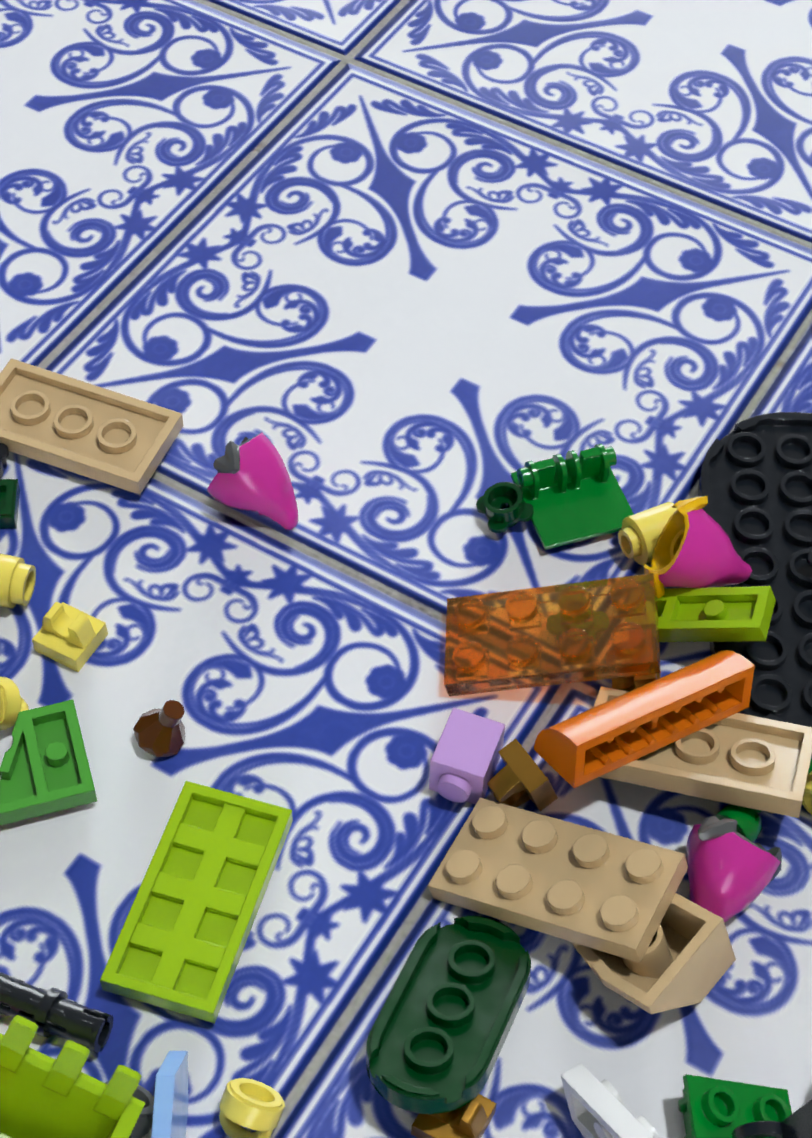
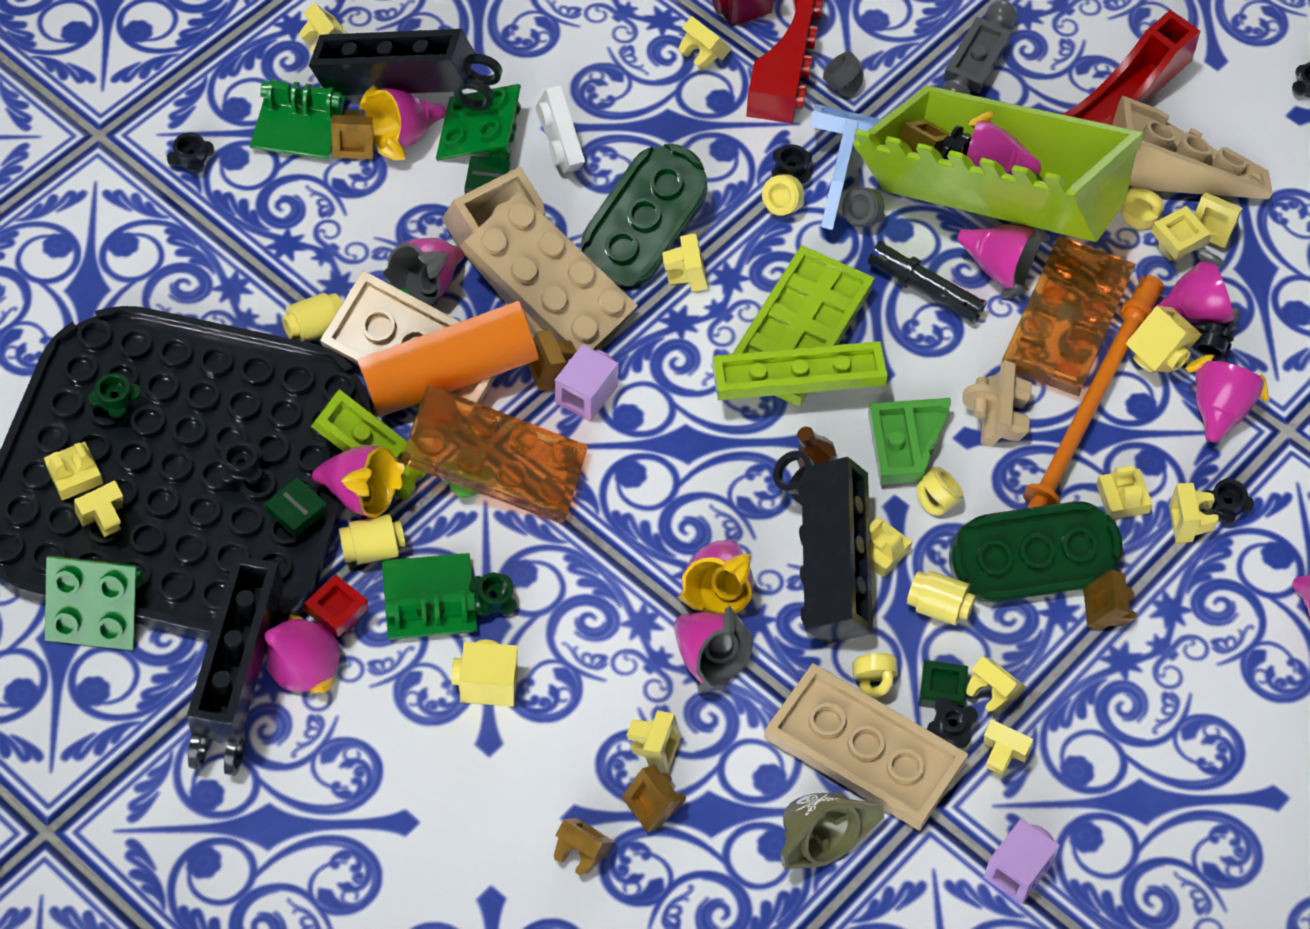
camera: 170 degrees left, 5 degrees up
none -> black hinge [186,555,283,776]
none -> dark green tile [264,477,328,538]
none -> dark pink hat [264,614,339,693]
none -> red tile [304,574,369,638]
none -> light yellow brick [451,639,518,707]
none -> dark green tile [464,156,511,194]
none -> pearl gold tile [554,818,616,875]
none -> pearl gold tile [622,764,686,832]
none -> light yellow tile [627,710,681,774]
none -> light yellow tile [662,233,708,293]
none -> yellow hat [677,539,753,615]
none -> lime plate [712,341,888,401]
none -> black hinge [773,451,873,644]
none -> olive hat [781,792,884,870]
none -> light yellow tile [852,653,898,699]

